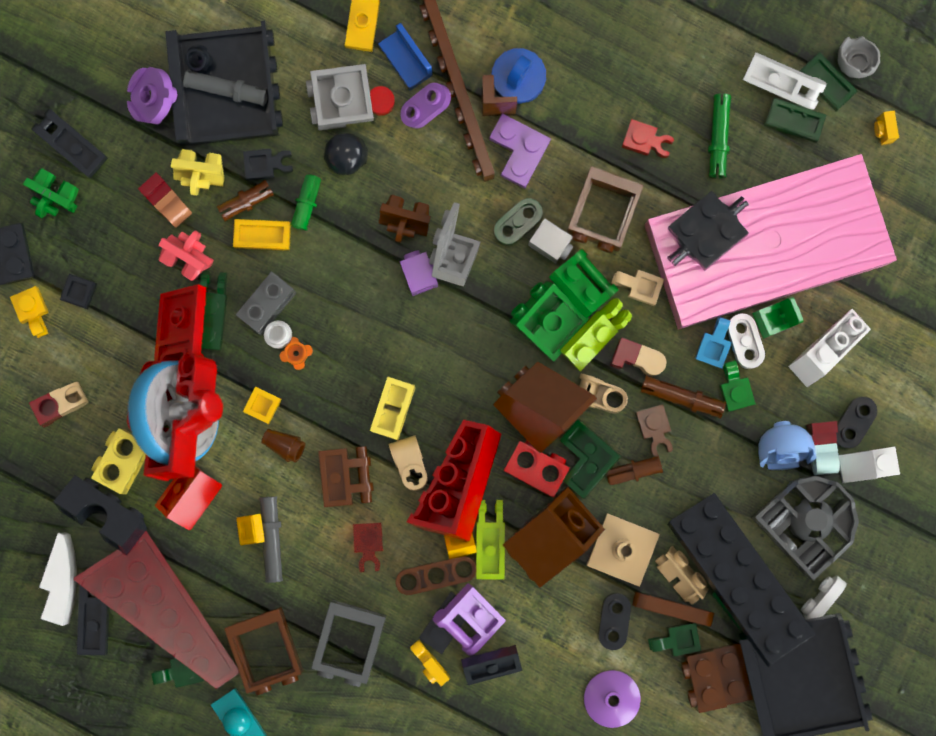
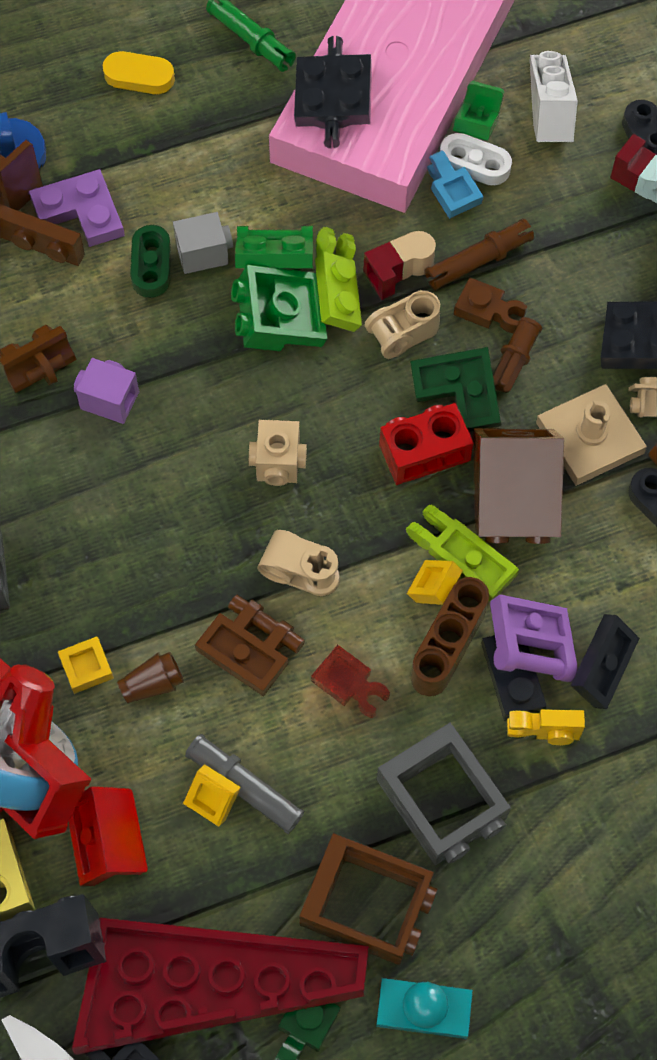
camera: 45 degrees left, 20 degrees down
white plate [264,320,292,349] -> none
orange plate [280,337,313,370] -> none
light yellow brick [370,377,416,440] -> none
red wedge [406,420,502,542] -> none
light grey bracket [429,202,480,287] -> none
reddish brown slope [493,362,597,453] -> none
window [567,166,644,253] -> none
tan plate [611,270,664,306] -> none
plate [622,119,674,158] -> none
green plate [719,360,756,412] -> none
light blue cylinder [759,421,816,470] -> none
none -> yellow tile [103,51,175,94]
none -> tan brick [249,420,307,486]

